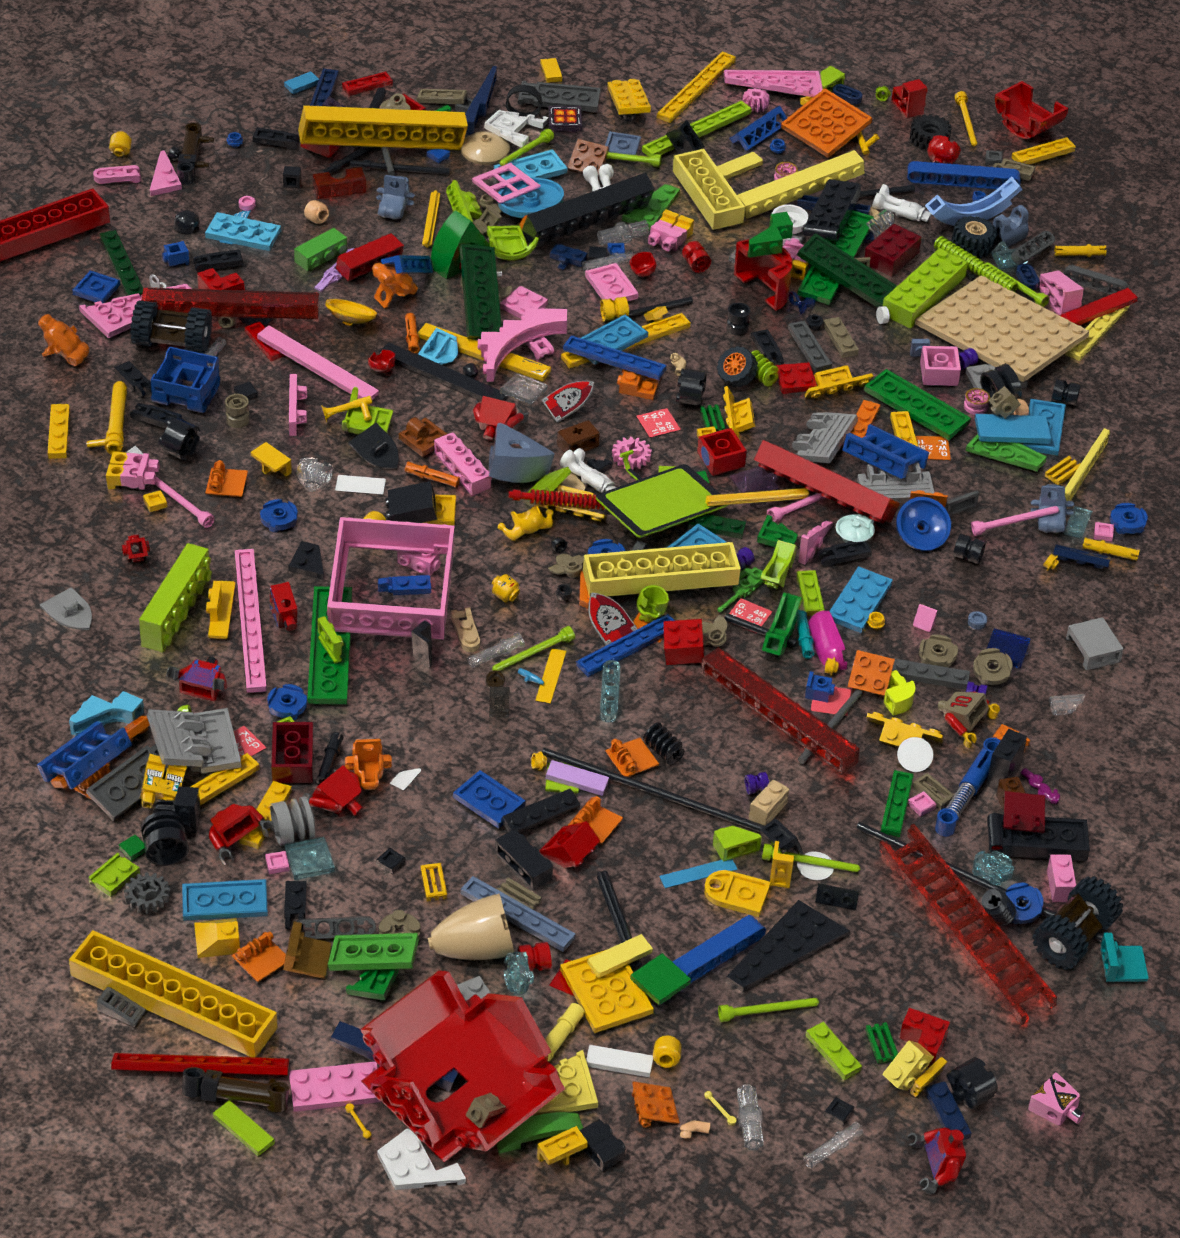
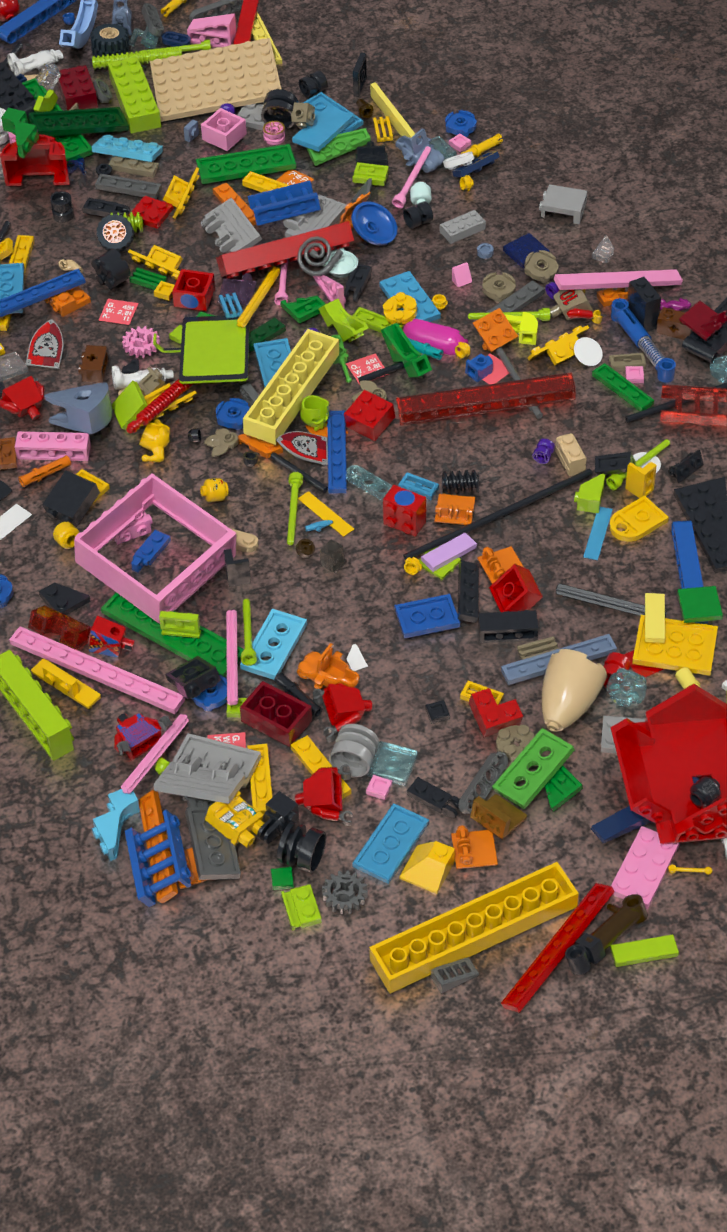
camera: 50 degrees left, 5 degrees up
clear pin [467,632,525,668] -> none
white tile [876,306,890,324] -> none
none -> clear red arch [28,605,91,650]
none -> lime tile [33,89,58,112]
none -> medium azure plate [92,135,163,162]
none -> dark grey plate [93,79,113,103]
none -> bright pink axle [121,714,189,794]
none -> dark tan bracket [138,366,165,394]
none -> black plate [165,656,221,699]
none -> dark azure tile [219,293,243,319]
none -> bright pink axle [226,610,238,706]
none -> medium azure plate [240,609,307,680]
none -> lime piece [241,599,257,666]
none -> black bar [270,452,328,493]
none -> dark grey piece [298,236,343,276]
none -> lime plate [352,162,389,186]
none -> black tile [353,52,367,97]
none -> black slope [355,141,388,166]
none -> dark brown cone [356,99,374,118]
none -> yellow plate [383,292,418,325]
none -> red brick [383,484,426,537]
none -> dark azure tile [399,472,439,500]
none -> light aqua head [410,182,432,205]
none -> light grey piece [440,210,486,244]
none -> white plate [443,152,474,170]
none -> lime piece [468,308,550,322]
none -> red brick [469,688,523,738]
none -> bright pink tile [554,270,683,290]
none -> black head [690,777,721,807]

